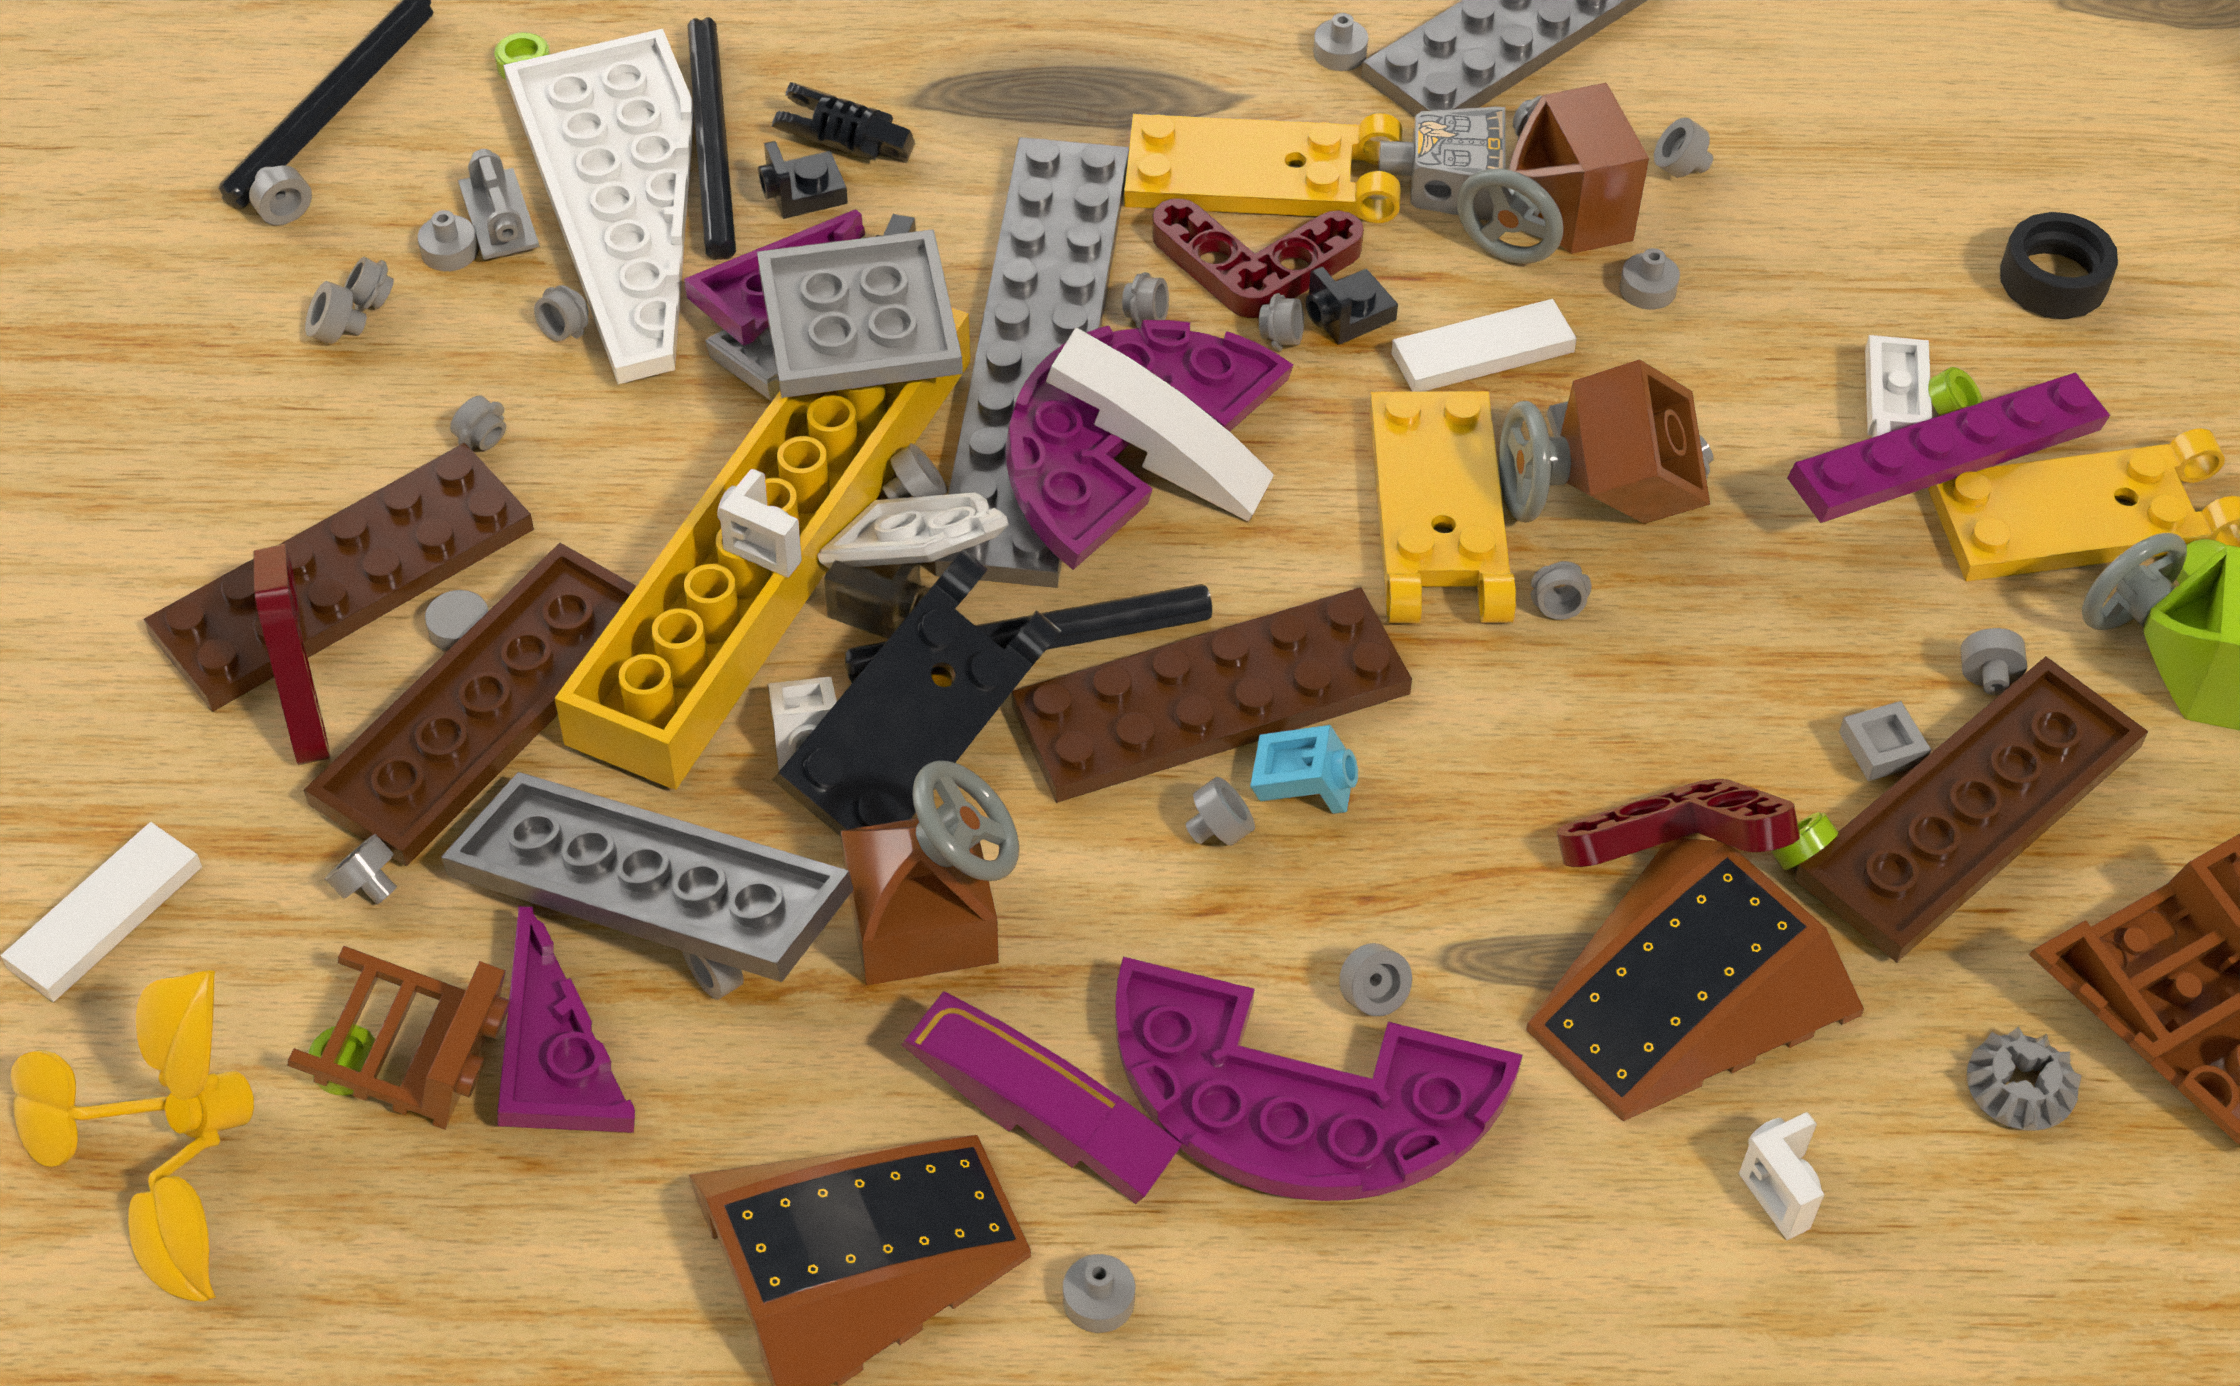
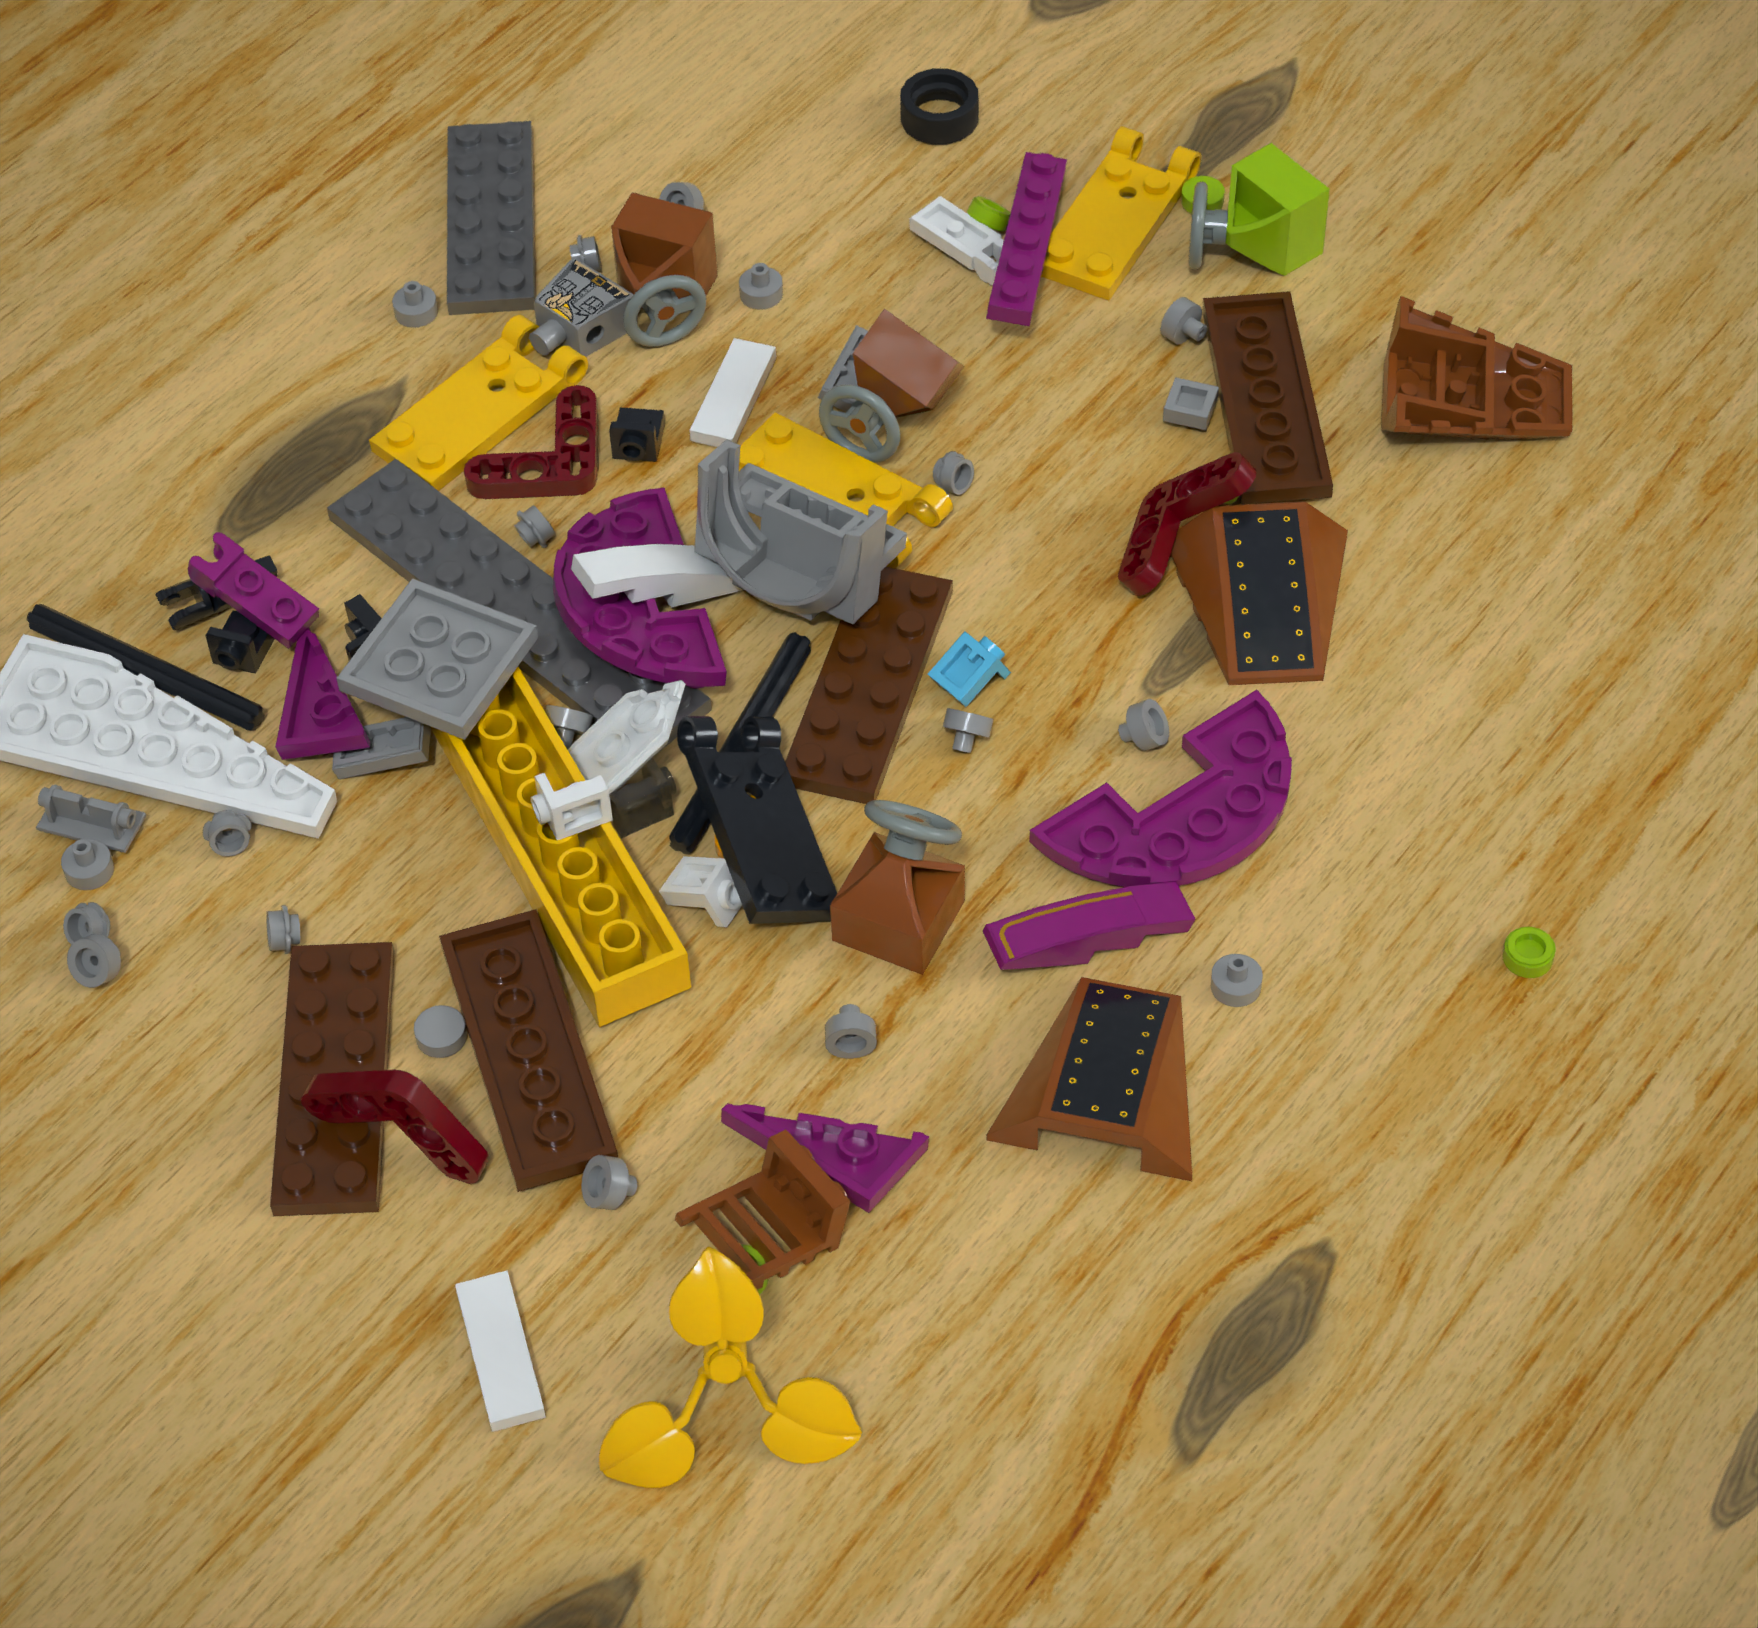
camera: 50 degrees left, 0 degrees up
flat silver plate [441,772,853,982] -> none
light grey plate [1259,294,1304,351] -> none
white bracket [1739,1112,1824,1240] -> none
light grey gear [1967,1026,2081,1131] -> none
none -> magenta plate [188,532,319,649]
none -> light grey piece [694,439,907,624]

